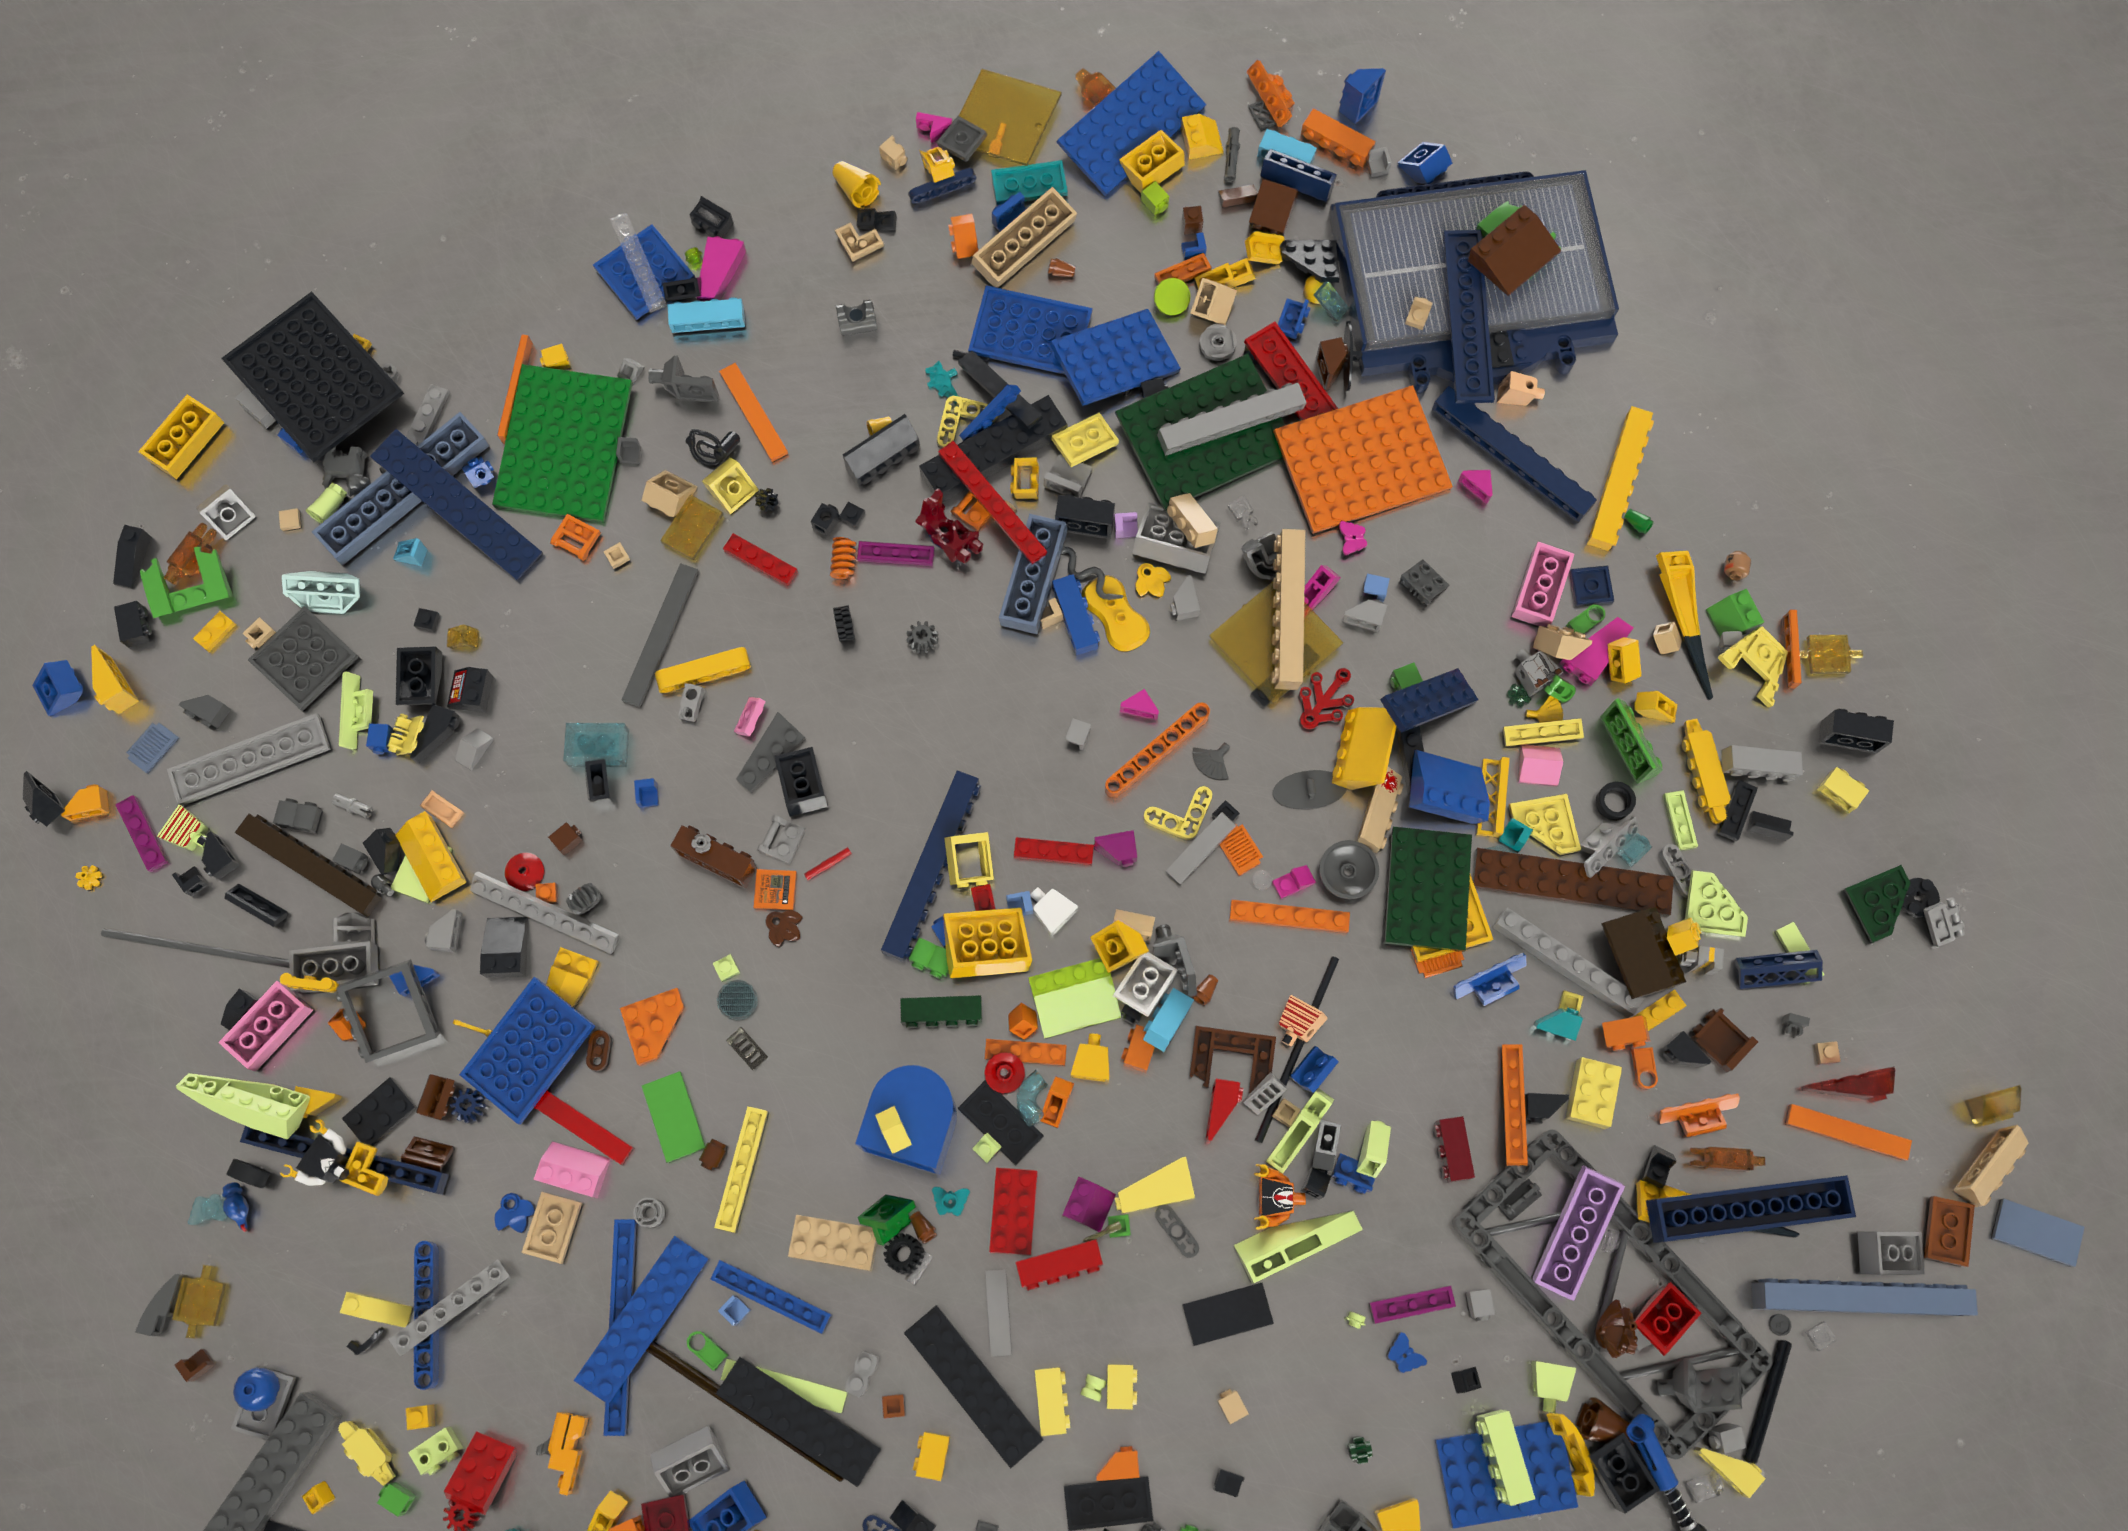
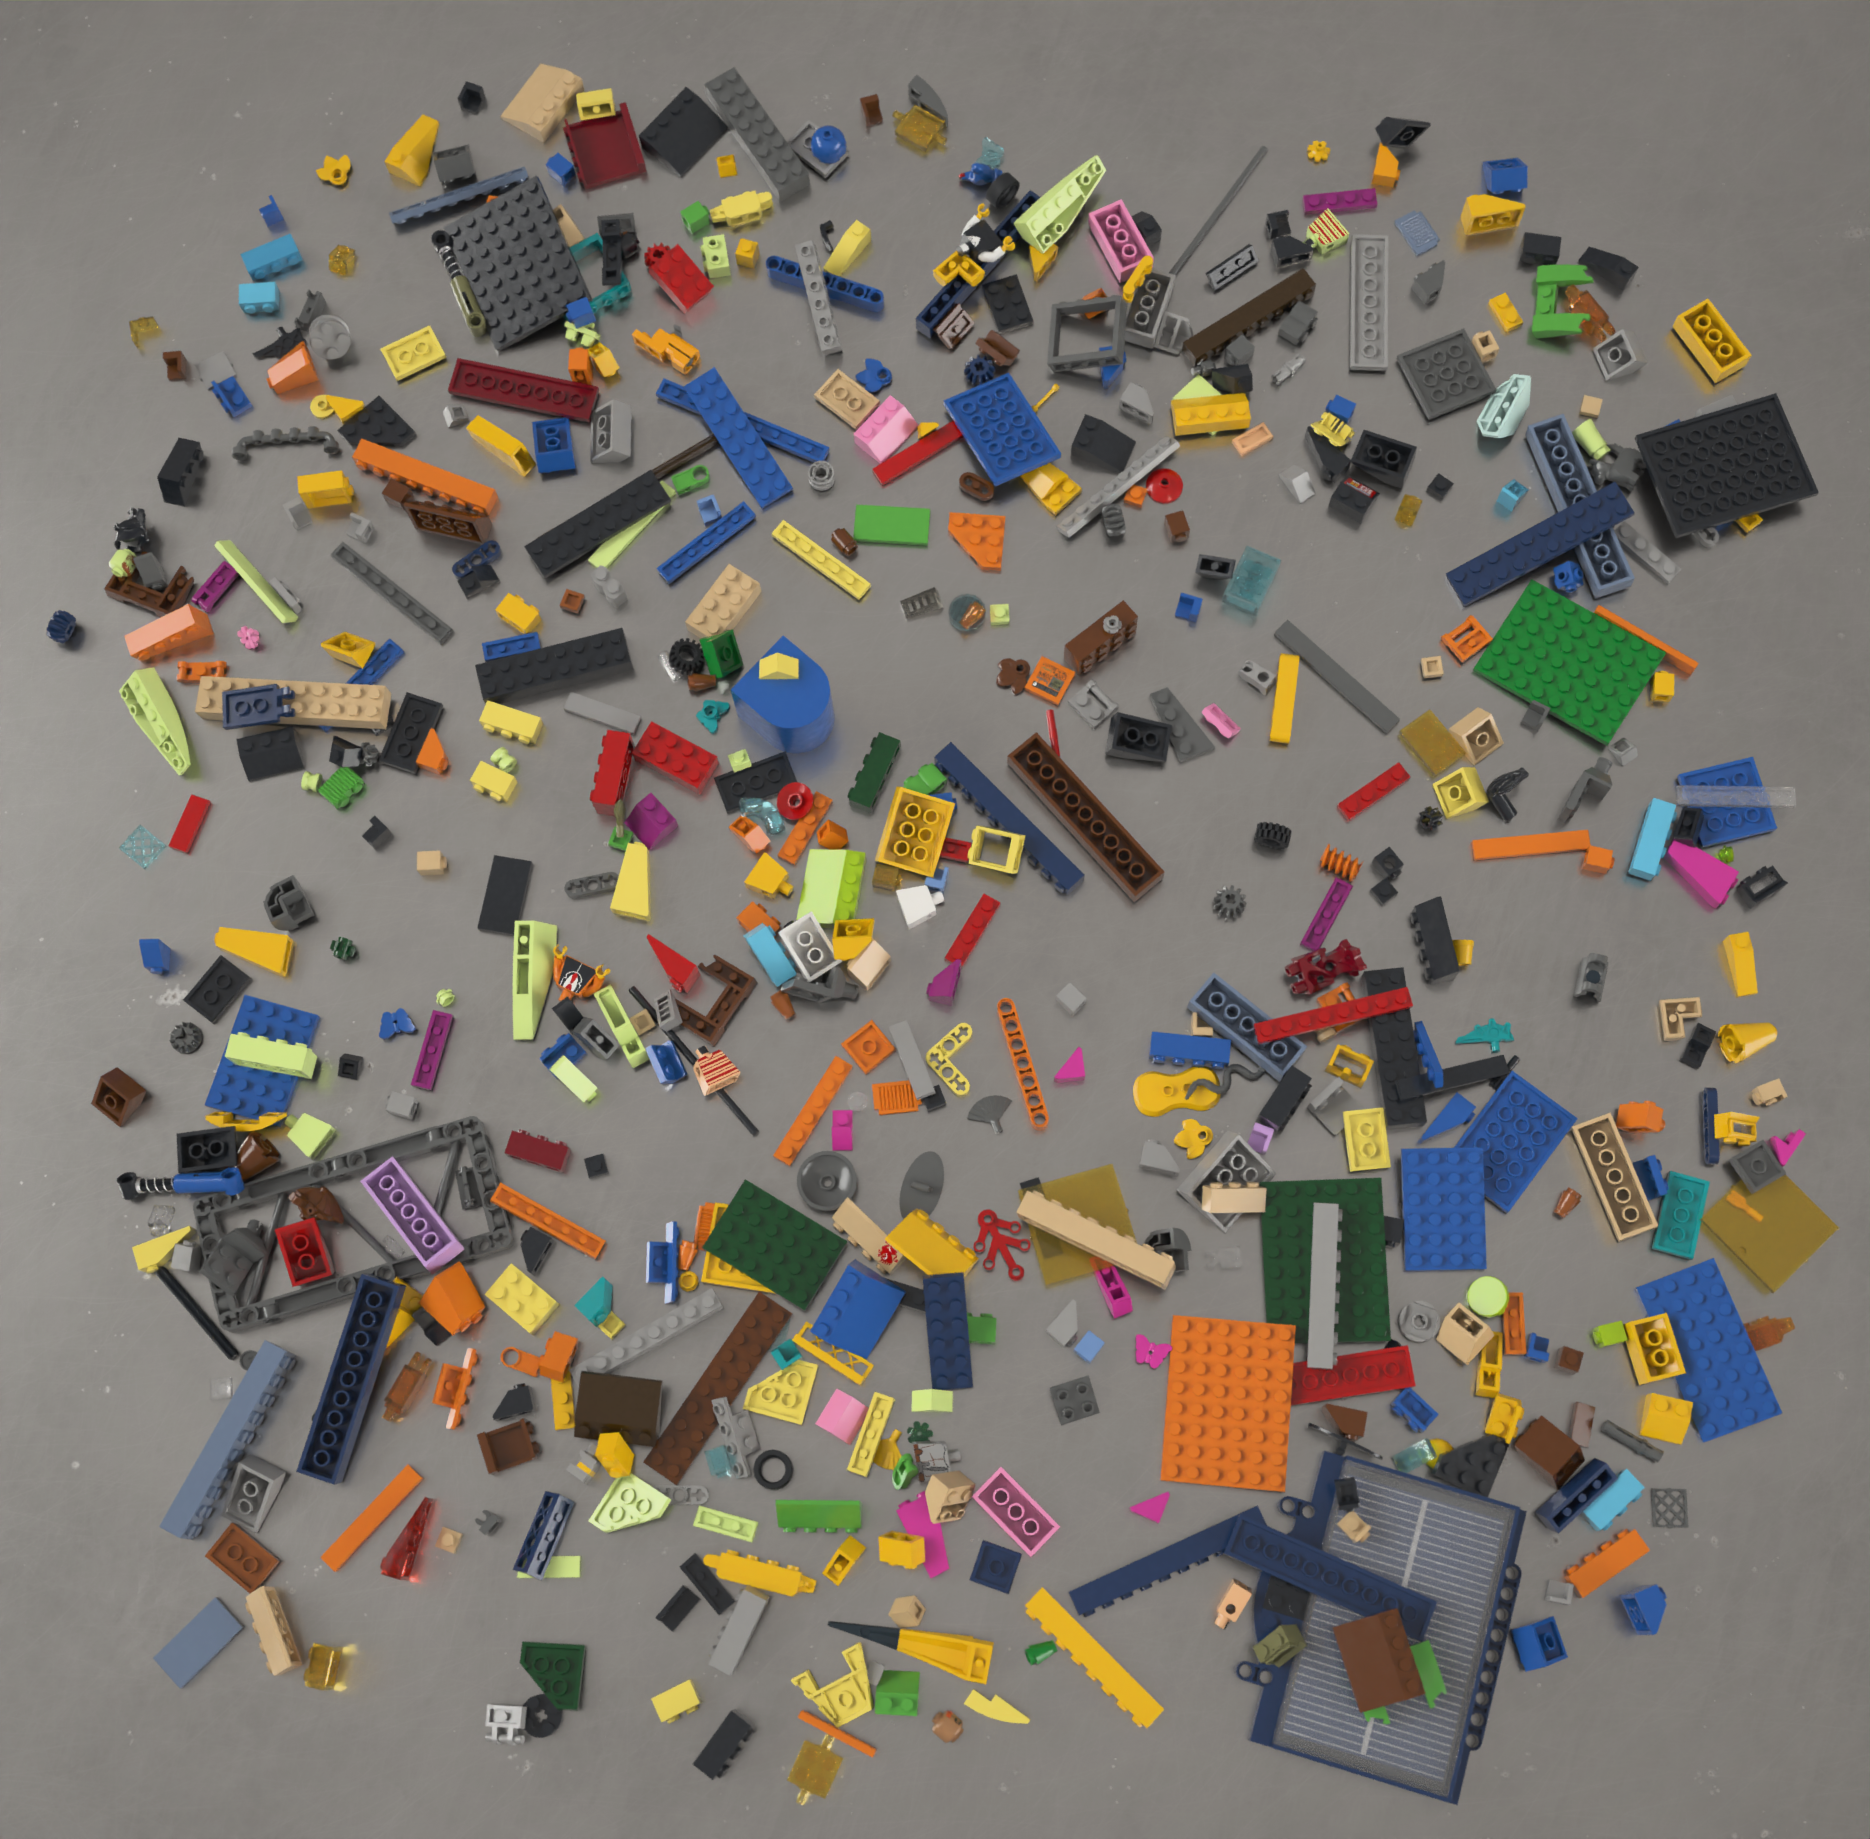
camera: 120 degrees right, 0 degrees up
yellowish green bracket [339,672,373,750] -> none
light yellow beam [937,396,998,449] -> none
orange bracket [1247,60,1295,127] -> none
bright green piece [1566,605,1605,634] -> none
none -> orange slope [419,1261,485,1335]
none -> blue plate [482,632,541,662]
none -> black plate [584,1154,609,1179]
none -> orange cone [677,1240,698,1271]
none -> yellow plate [678,1271,699,1292]
none -> orange tile [841,1020,896,1075]
none -> clear yellow brick [872,864,902,891]
none -> yellowish green slope [912,1389,953,1412]
none -> yellow slope [918,422,939,440]
none -> clear orange cone [959,601,986,630]
none -> light yellow slope [964,1689,1030,1724]
none -> reddish brown brick [1007,732,1165,902]
none -> olive window [1253,1624,1307,1667]
none -> black bracket [1334,1477,1360,1512]
none -> blue slope [1418,1092,1476,1144]
none -> orange brick [1582,845,1615,874]
none -> yellow slope [1723,932,1758,997]

